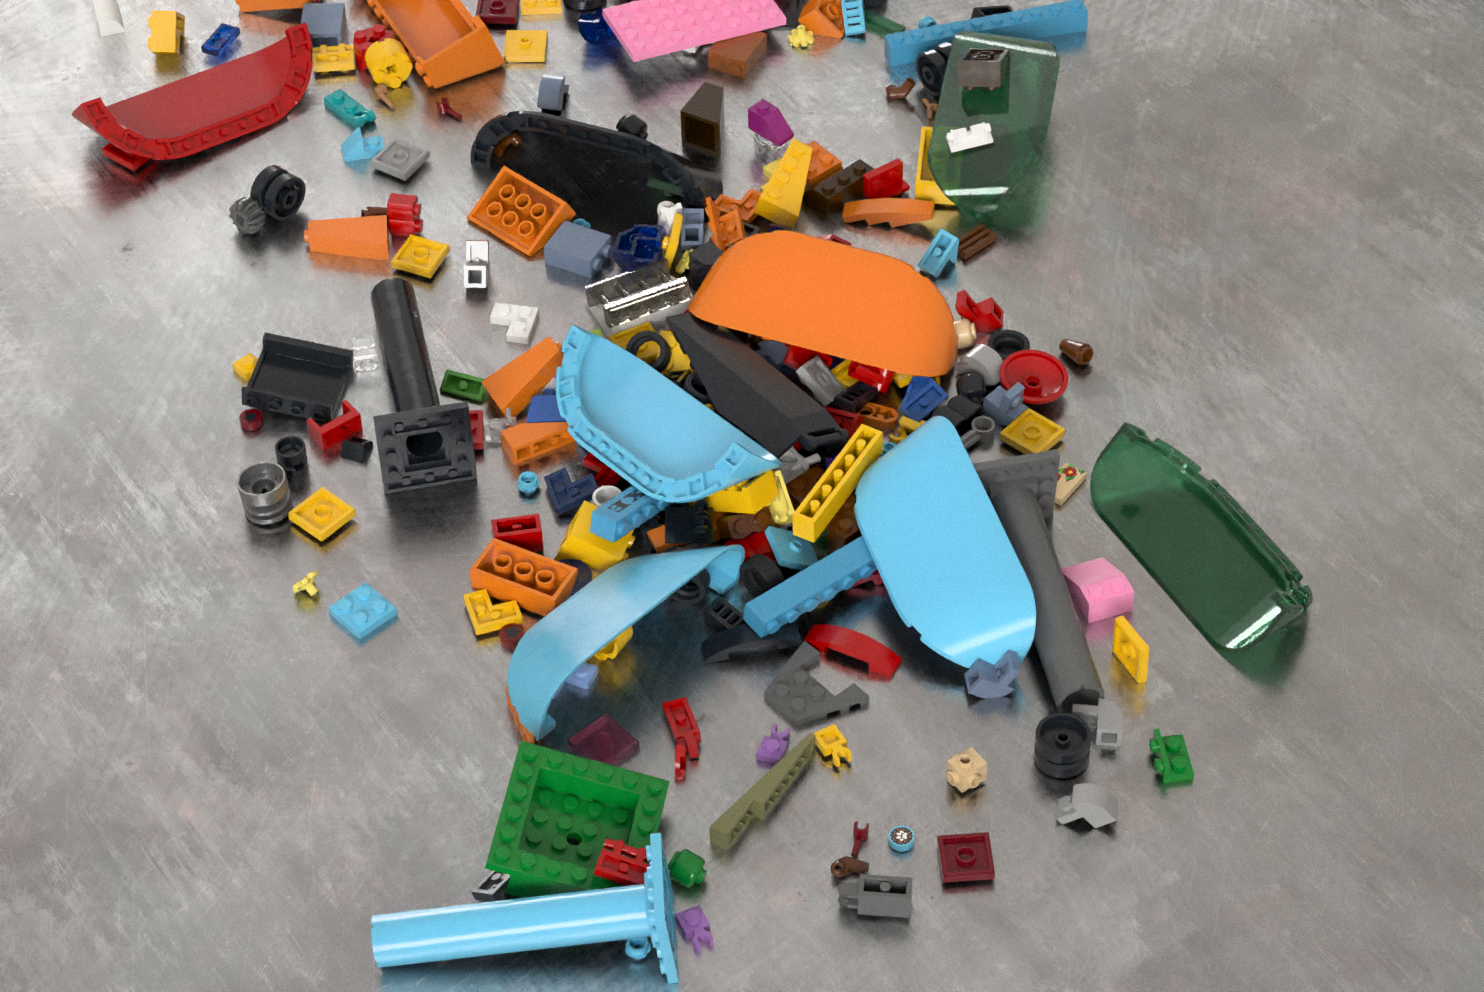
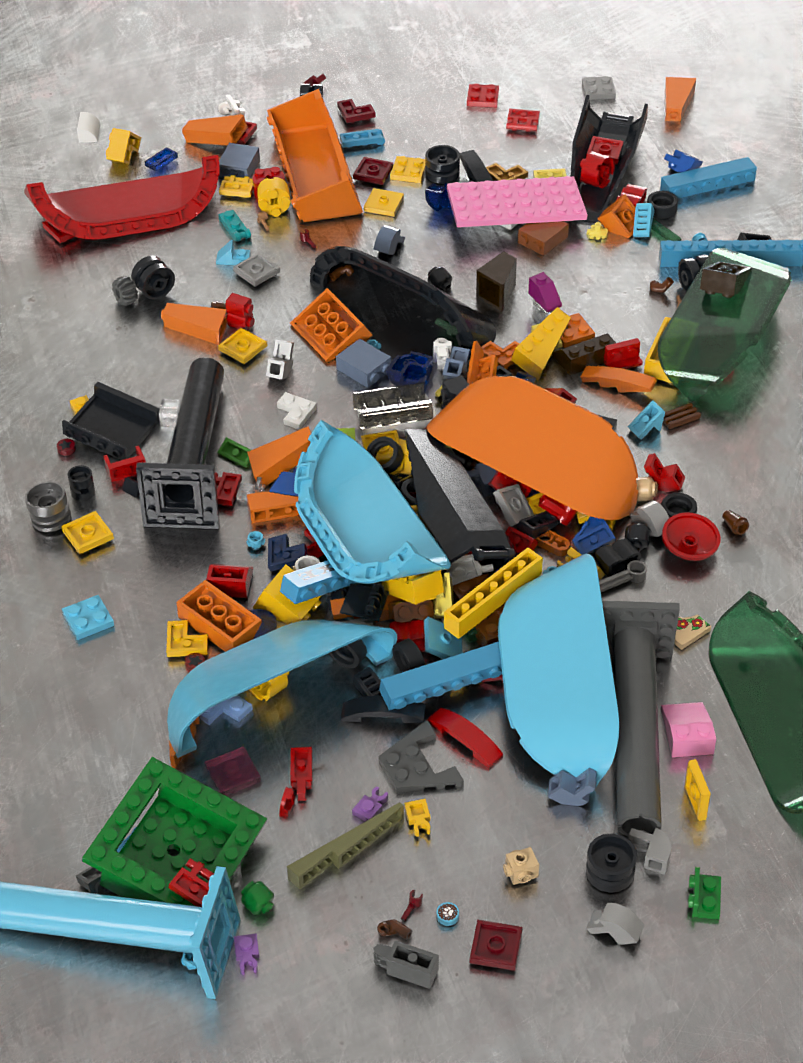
camera: 15 degrees right, 0 degrees up
light yellow plant [292,570,319,597] -> none
yellow plate [660,213,683,274] -> none
white hinge [946,122,993,153] -> none
sand blue brick [983,382,1028,425] -> none
yellow plate [1000,408,1065,455] -> none

